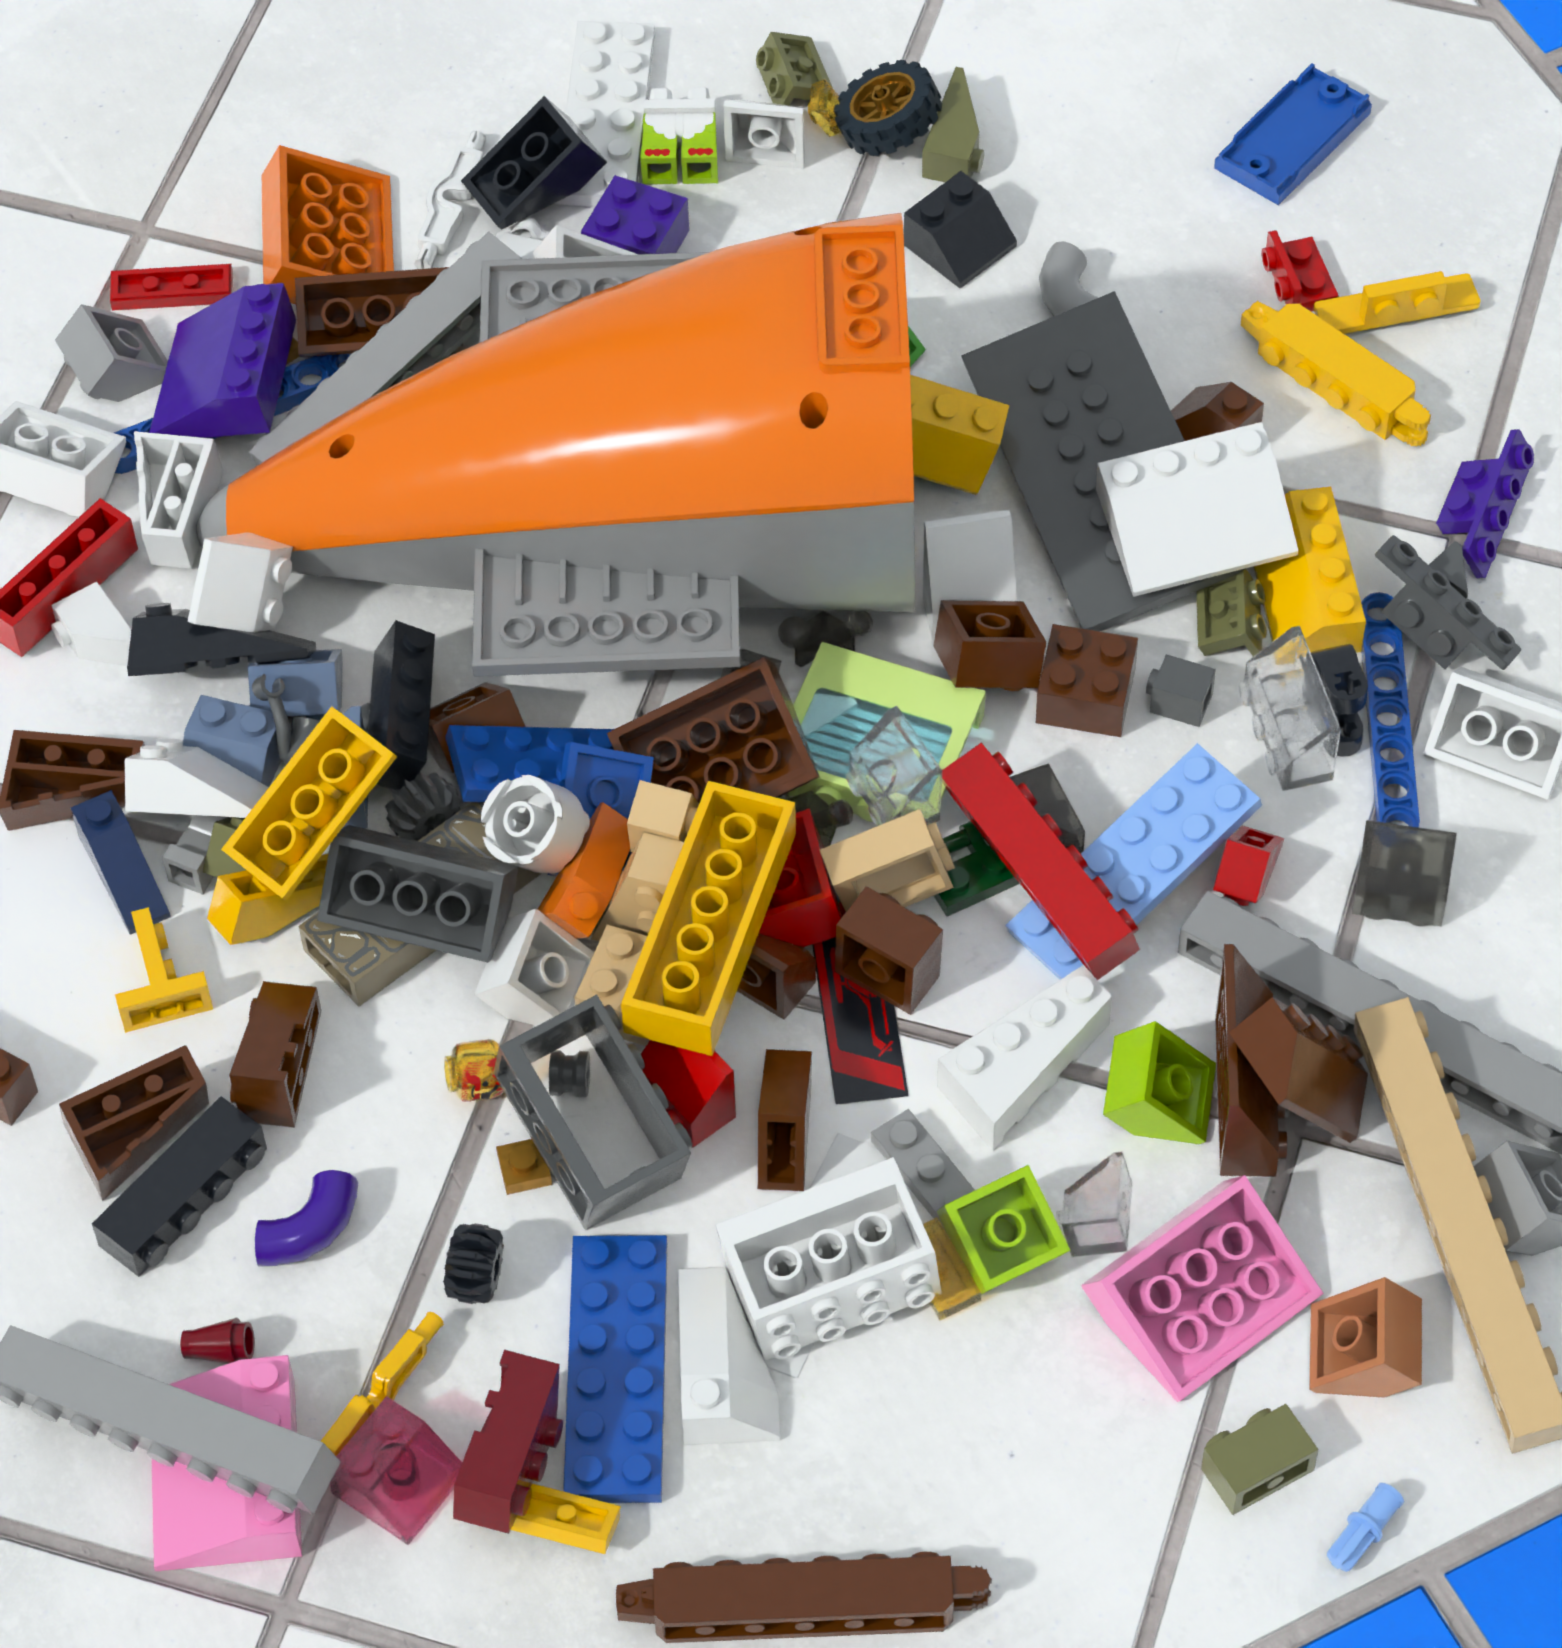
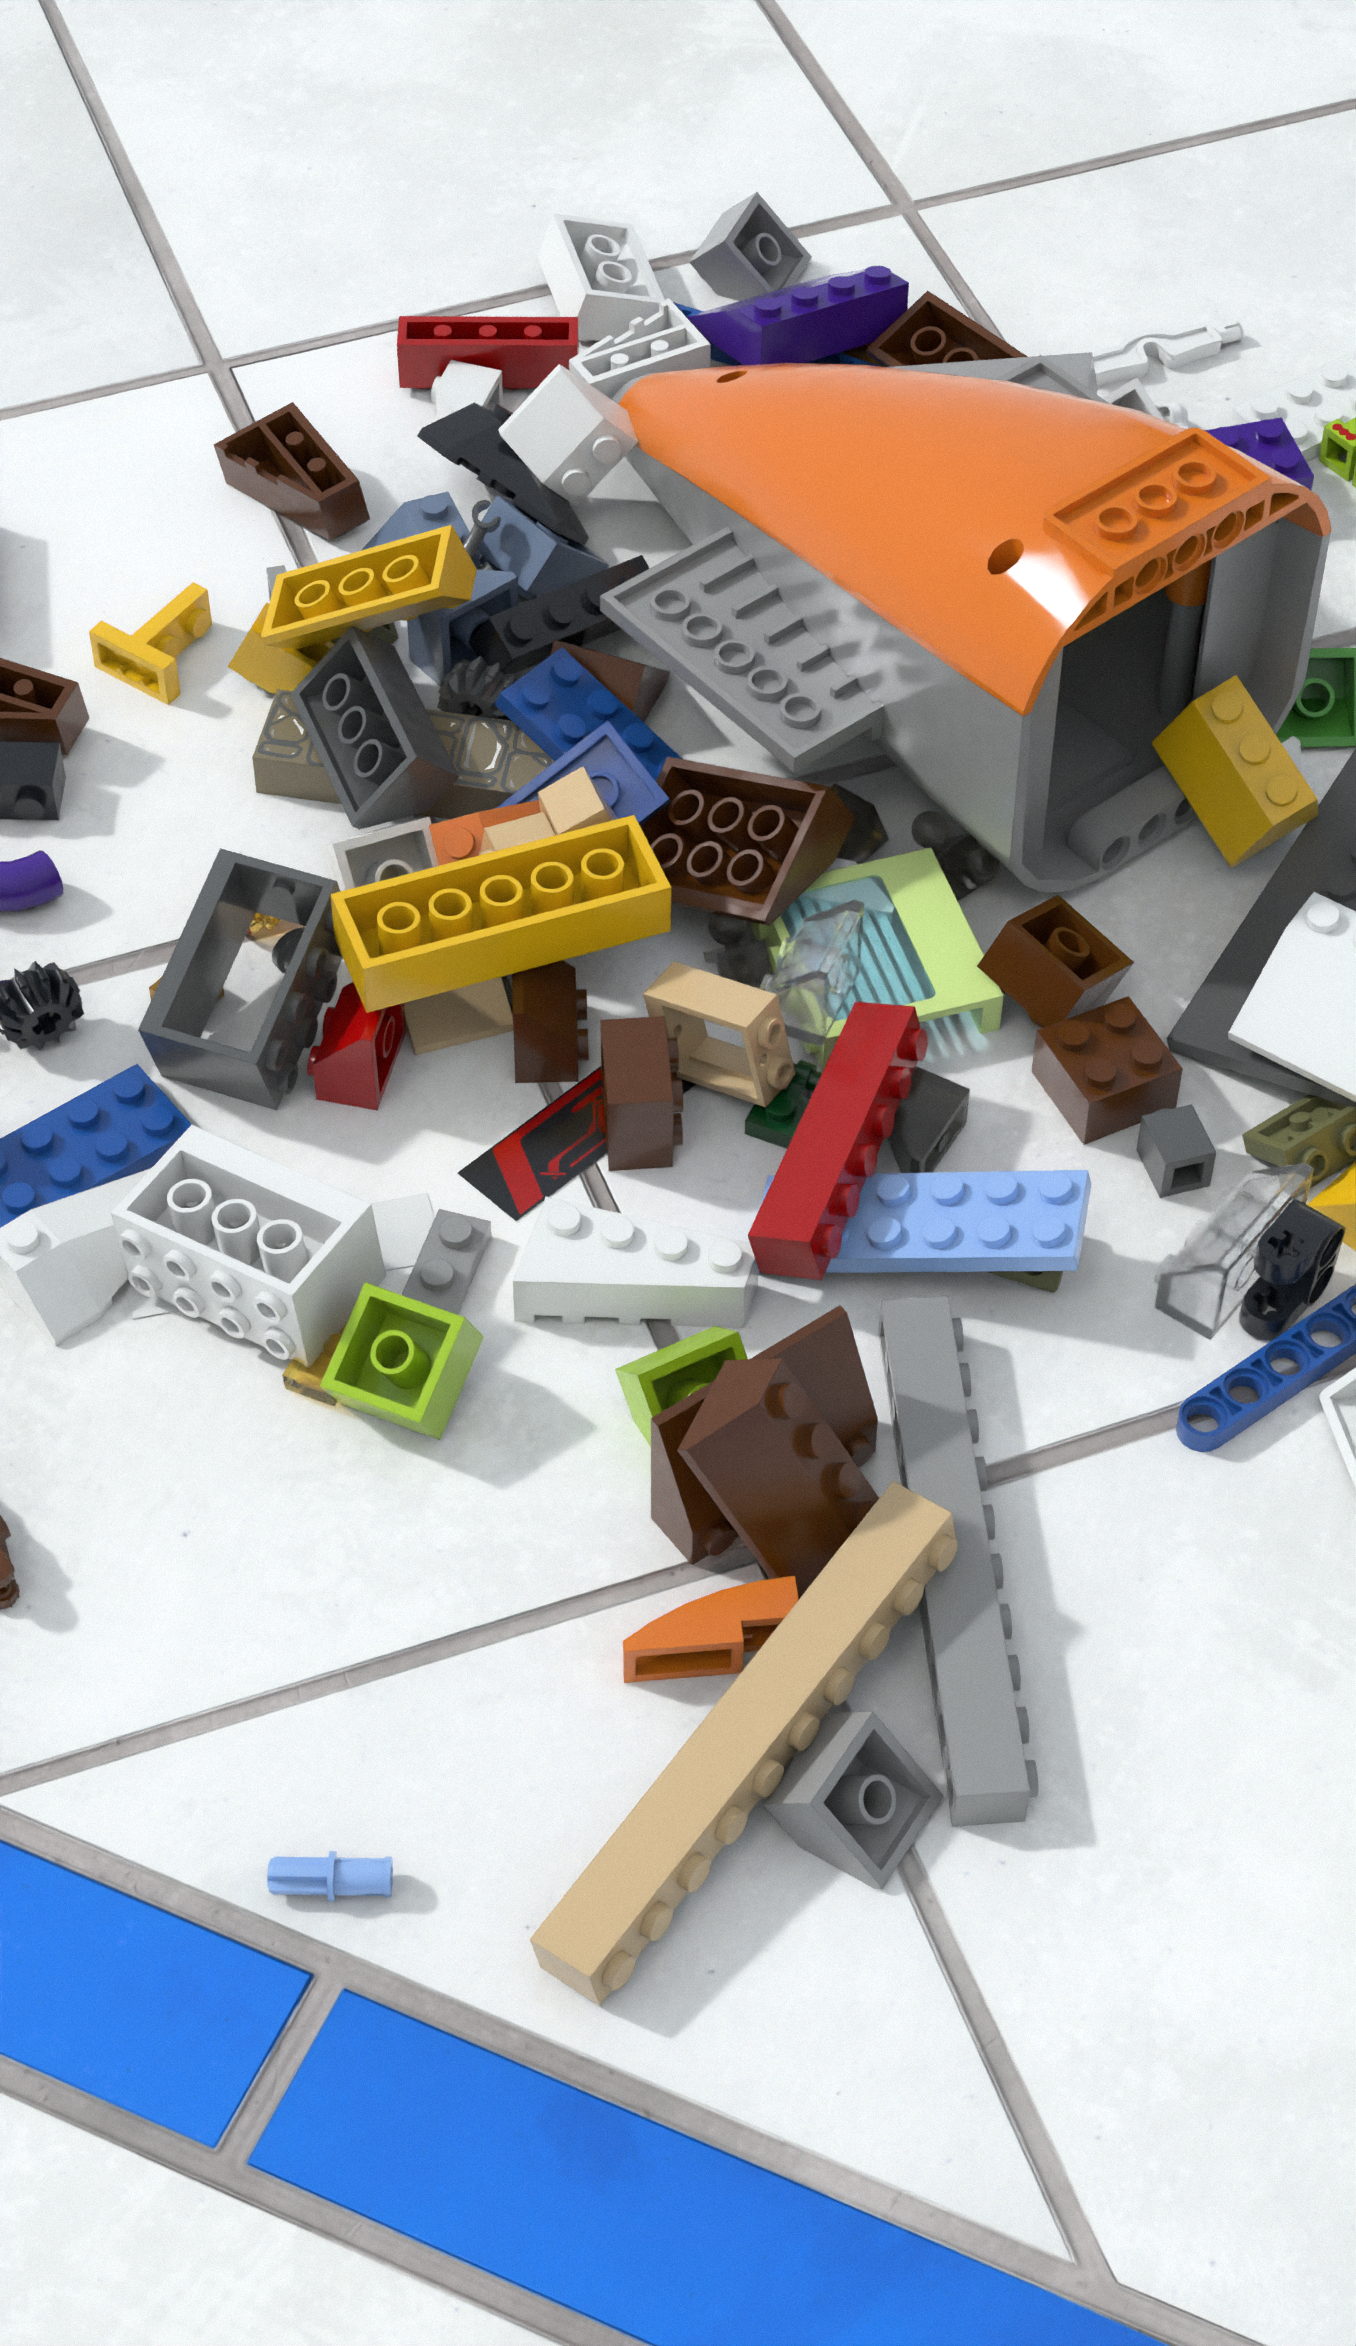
camera: 50 degrees right, 5 degrees down
dark blue slope [71,790,171,935] -> none
red tile [110,263,233,311] -> none
white slope [125,739,269,818] -> none
reddish brown wedge [229,981,322,1128] -> none
orange slope [261,145,394,304] -> none
black slope [461,96,607,230] -> none
white brick [481,775,590,874] -> none
reddish brown slope [757,1049,812,1191] -> none
red slope [759,808,842,947] -> none
white slope [923,509,1017,640] -> none
clear slope [1056,1151,1133,1257] -> none
bright pink slope [1081,1175,1324,1402] -> none
olive brick [1201,1404,1319,1515] -> none
red slope [1213,825,1284,906] -> none
nougat slope [1309,1277,1422,1398] -> none
clear smoke slope [1352,820,1457,927] -> none
none -> orange slope [623,1576,799,1683]

